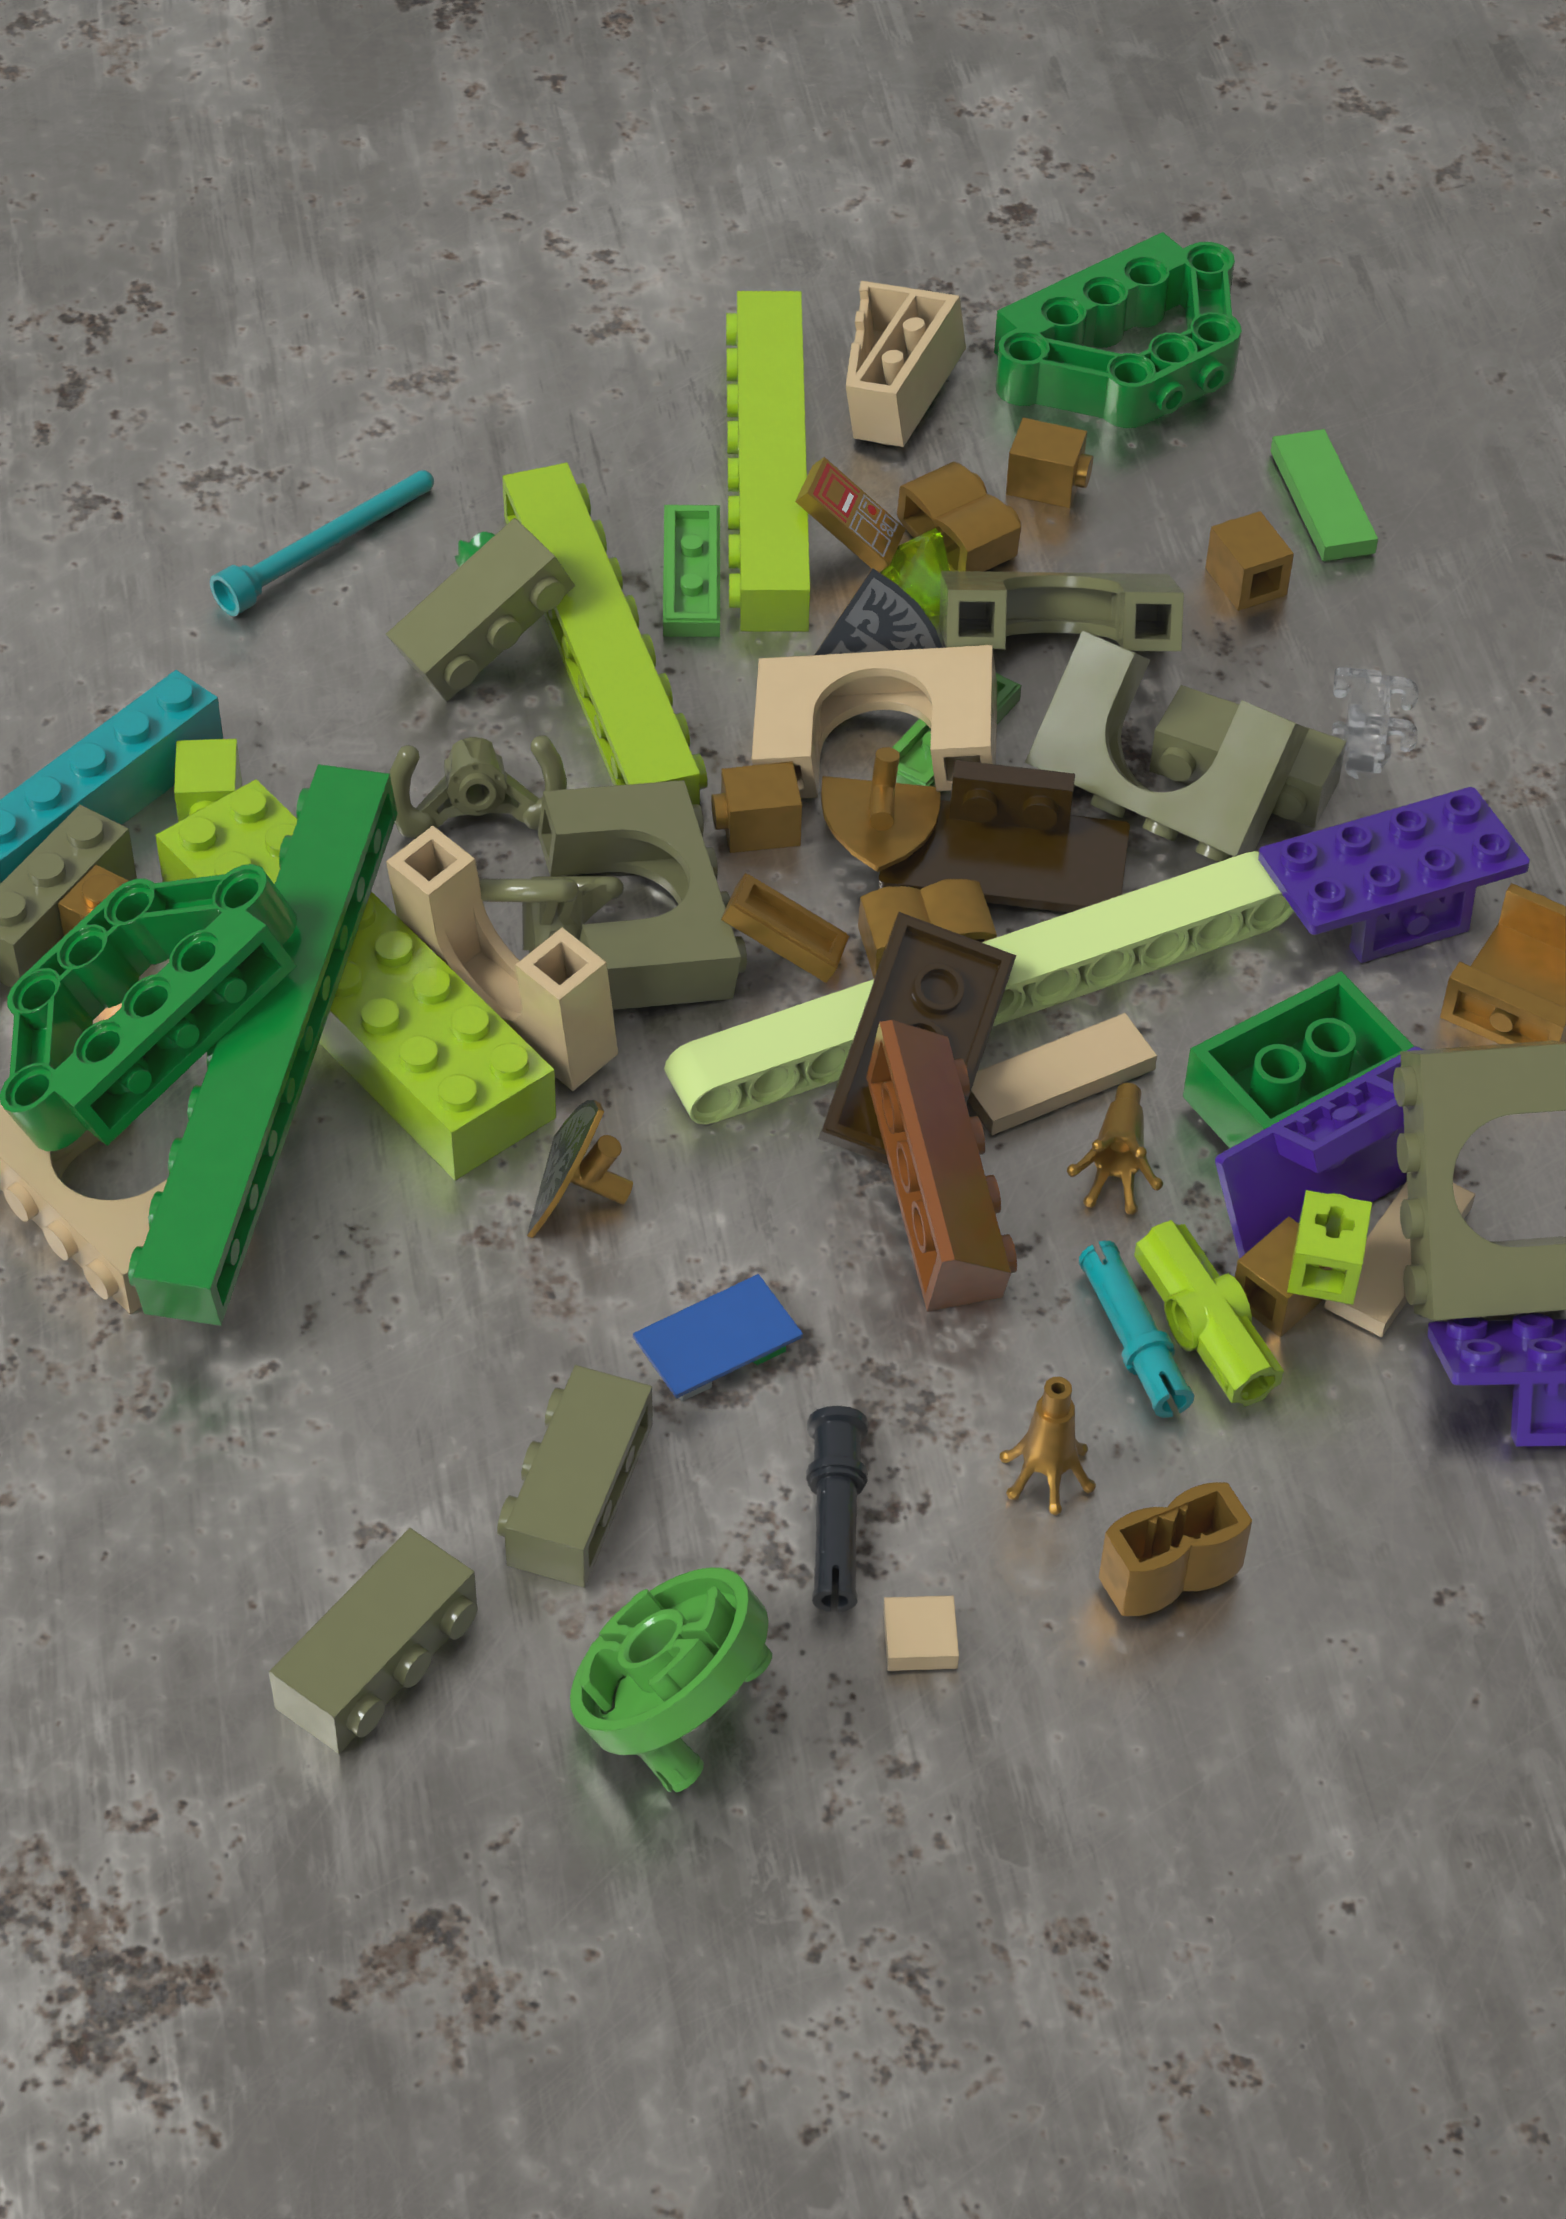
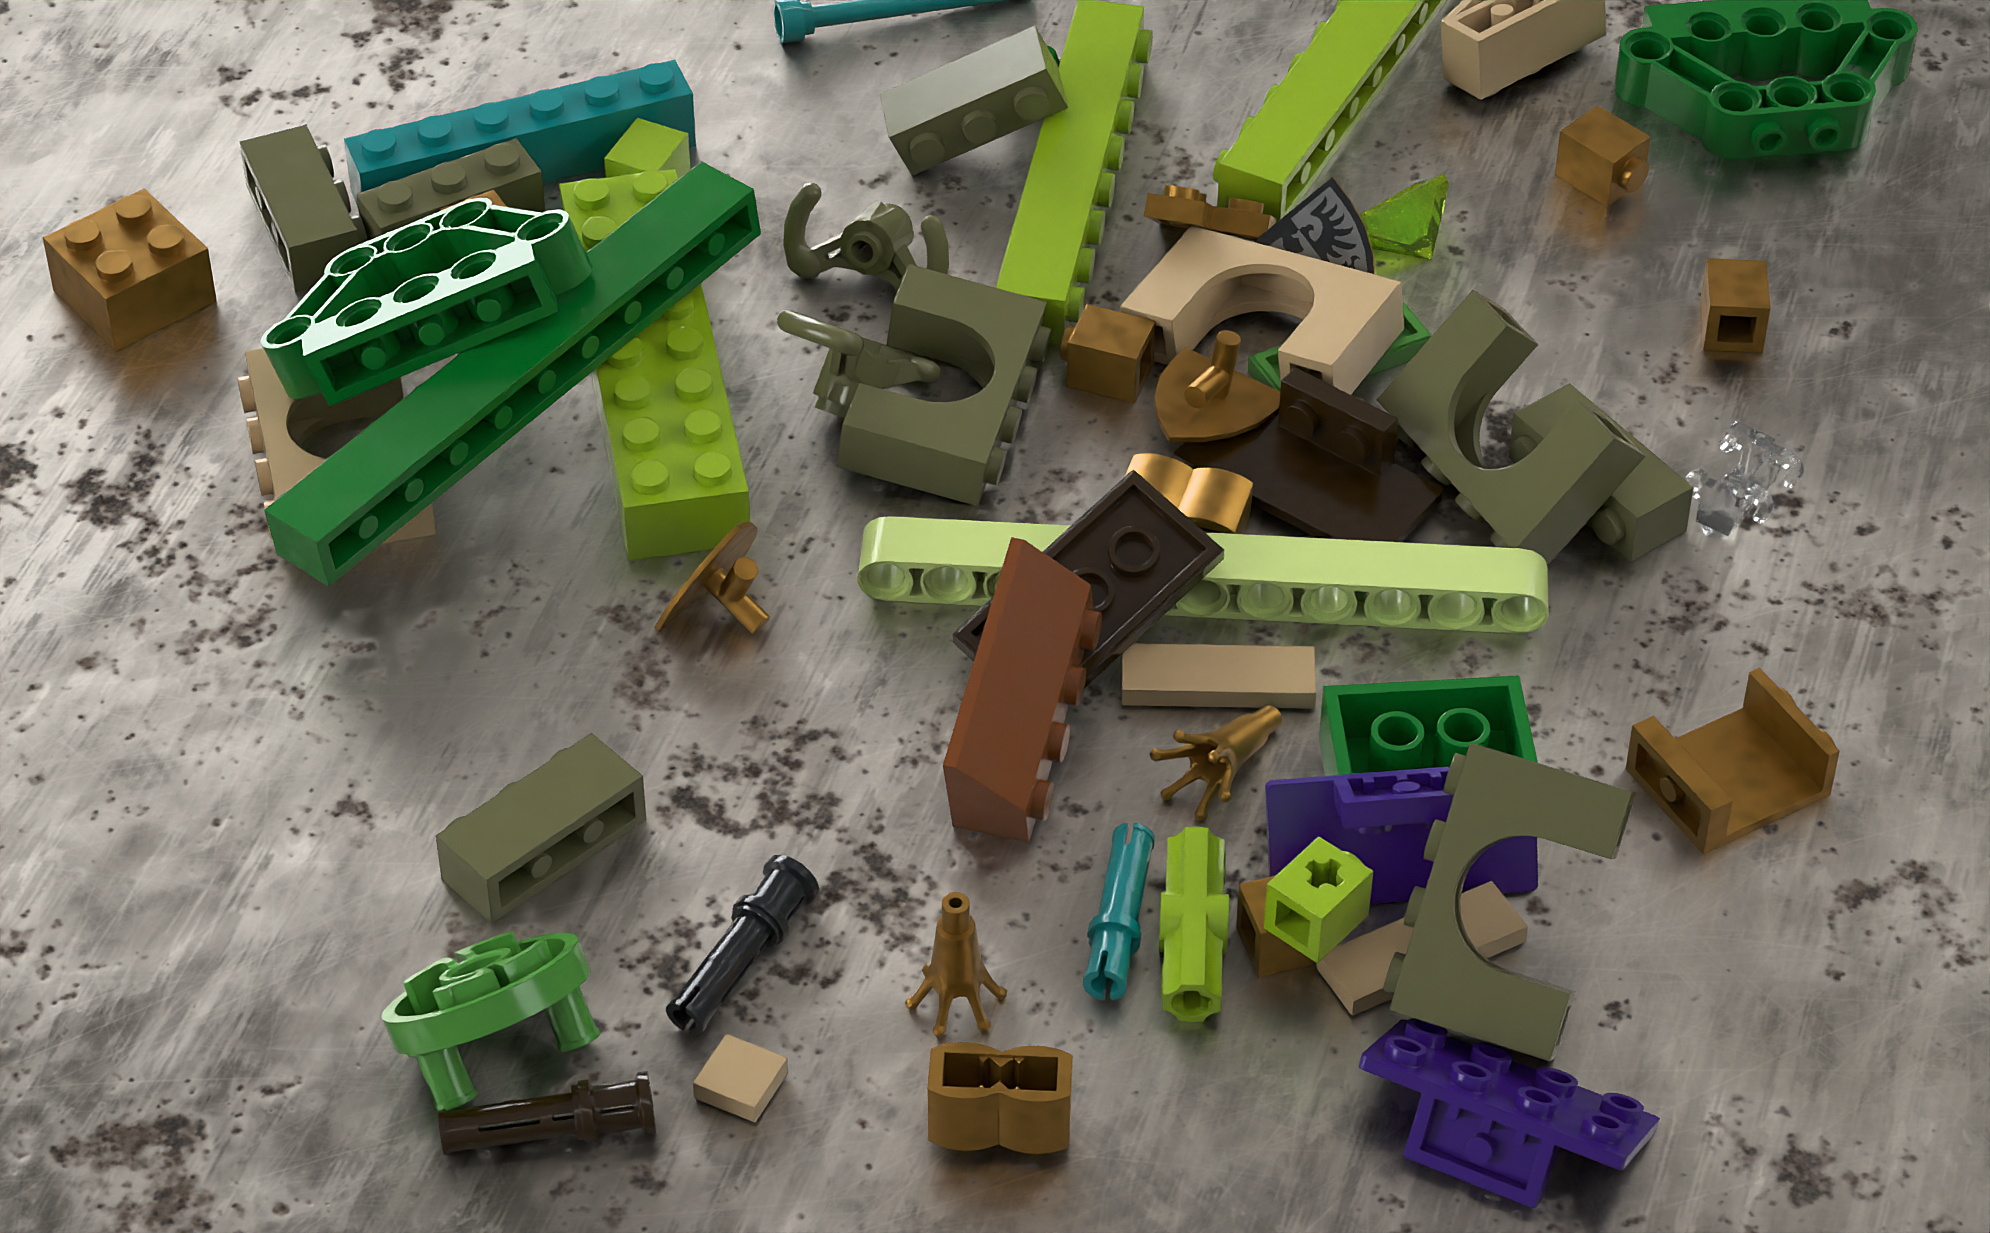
camera: 30 degrees right, 5 degrees down
olive brick [269,1528,478,1754] -> none
tan arch [386,826,618,1091] -> none
blue piece [633,1274,803,1401] -> none
bright green tile [663,505,720,637] -> none
pearl gold tile [721,873,849,983] -> none
pearl gold tile [795,457,906,572] -> none
pearl gold brick [897,462,1021,572] -> none
olive arch [939,571,1184,651] -> none
dark purple bracket [1258,787,1530,963] -> none
bright green tile [1271,429,1378,562] -> none
none -> dark brown pin [438,1071,656,1155]
none -> pearl gold plate [1144,185,1277,239]

